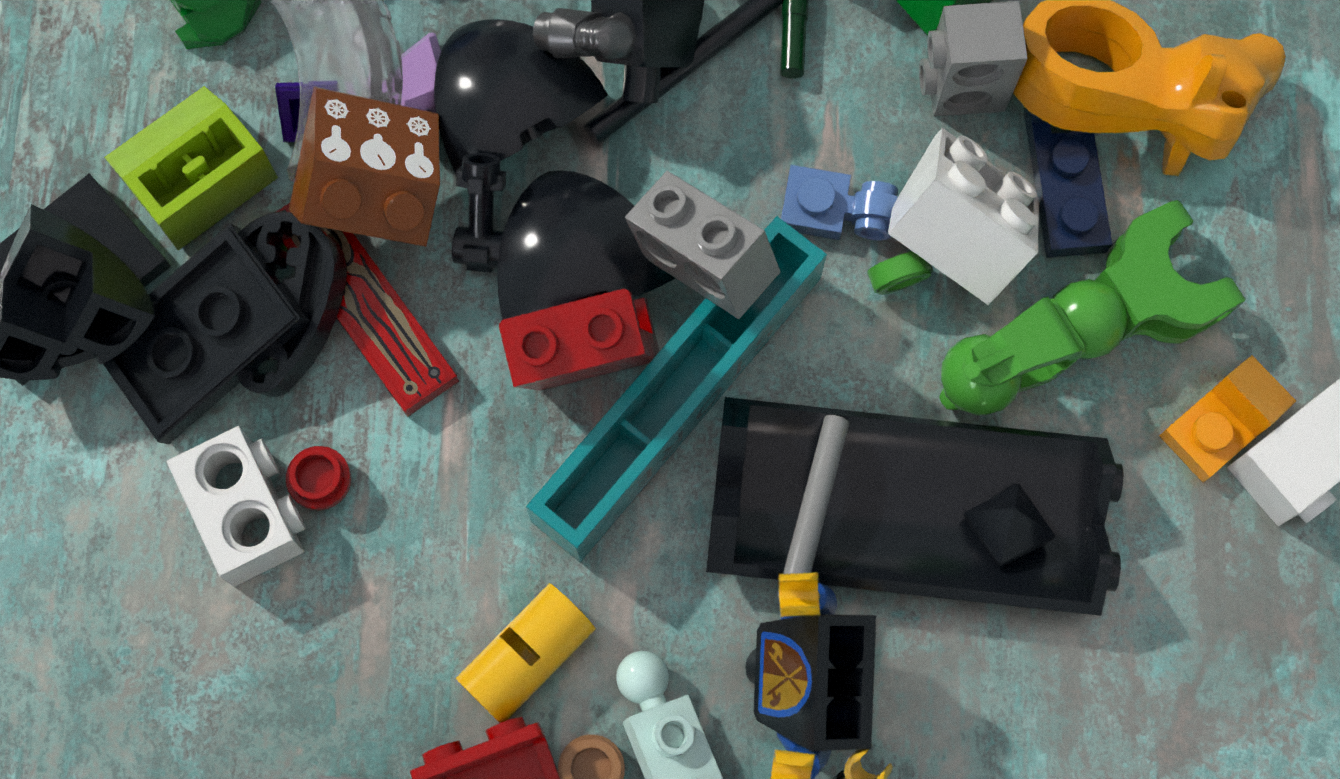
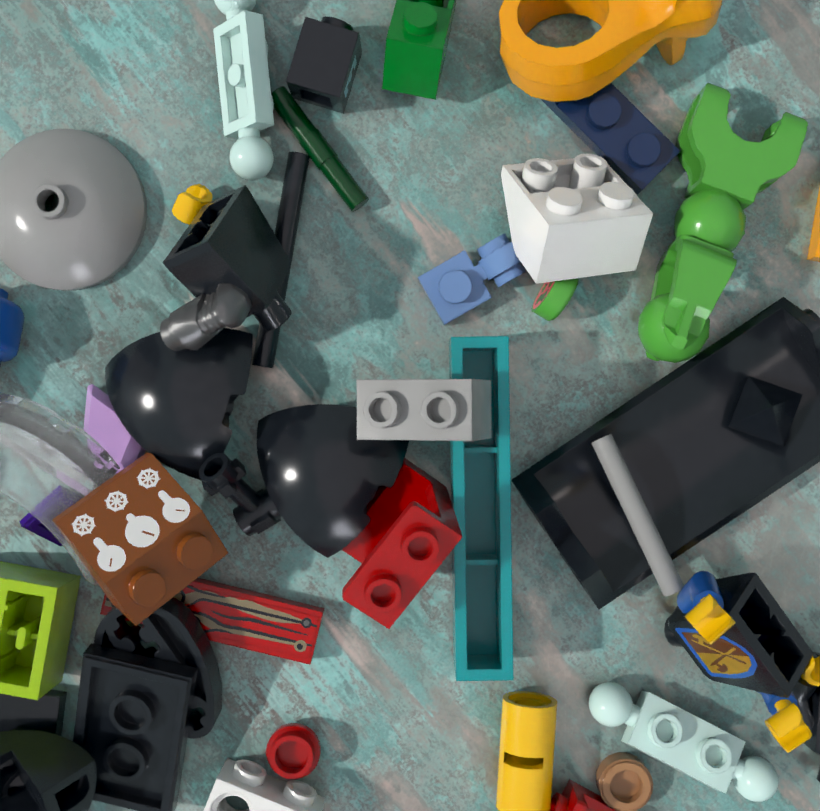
camera: 35 degrees left, 15 degrees up
light grey brick [919,1,1028,117] -> none

